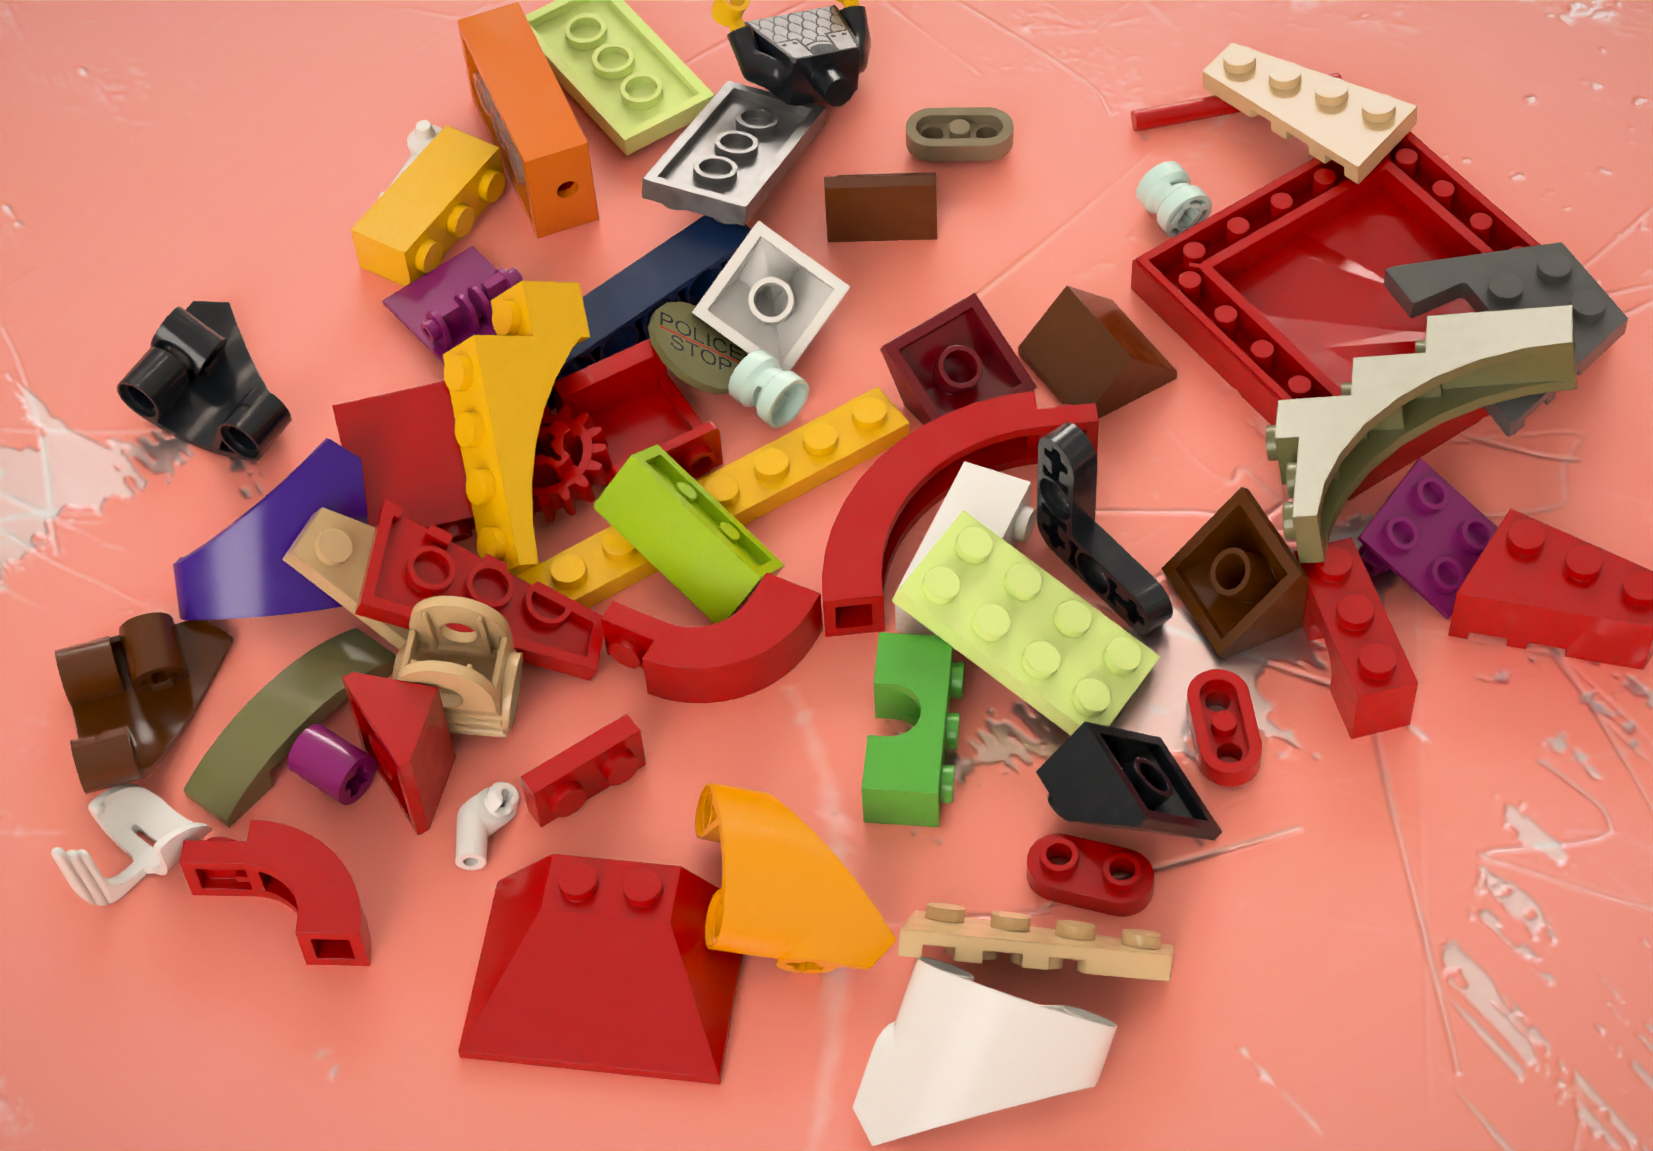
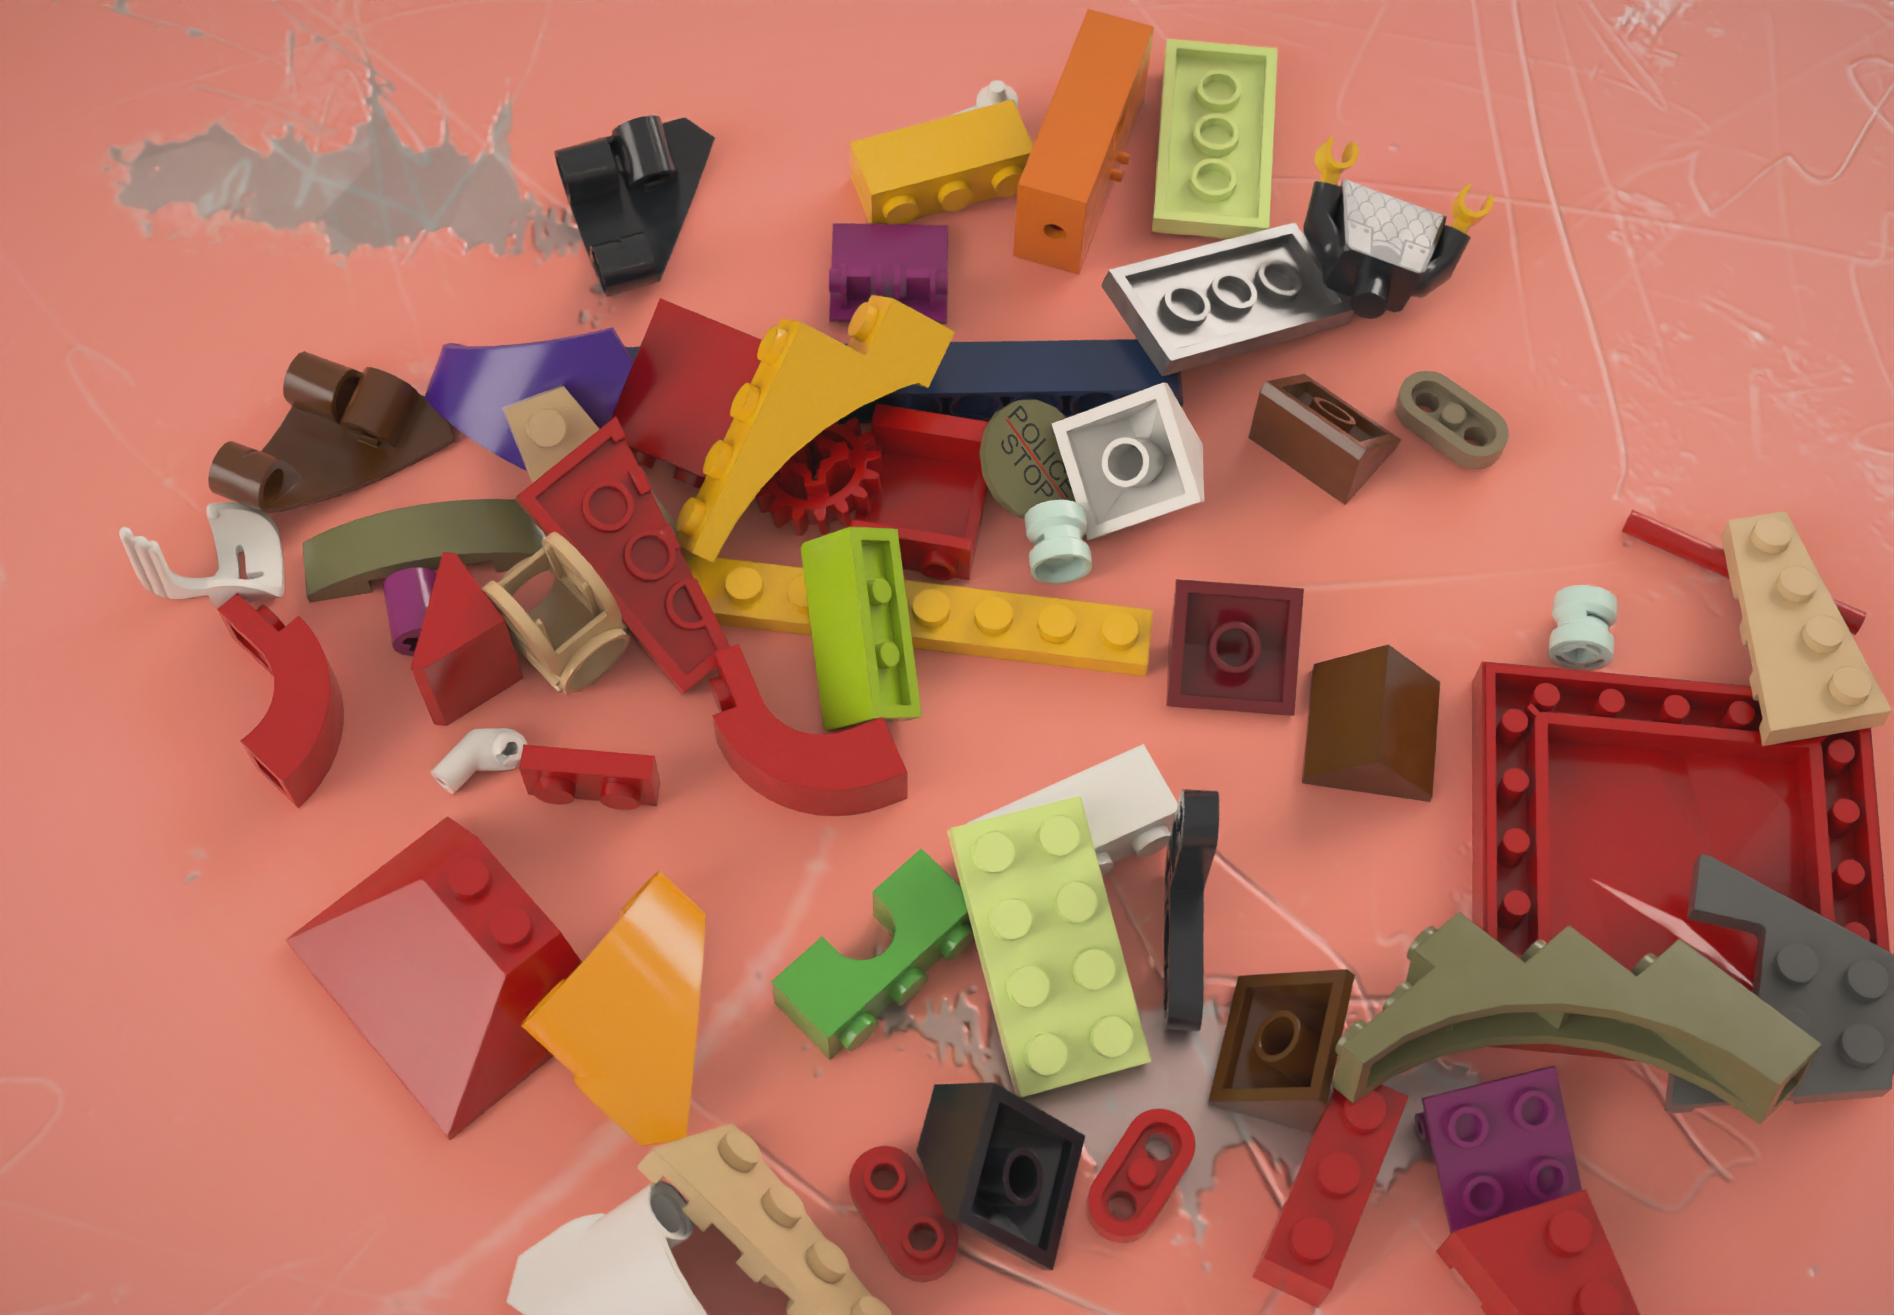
camera: 35 degrees right, 10 degrees up
red arch [822,391,1099,637] -> none

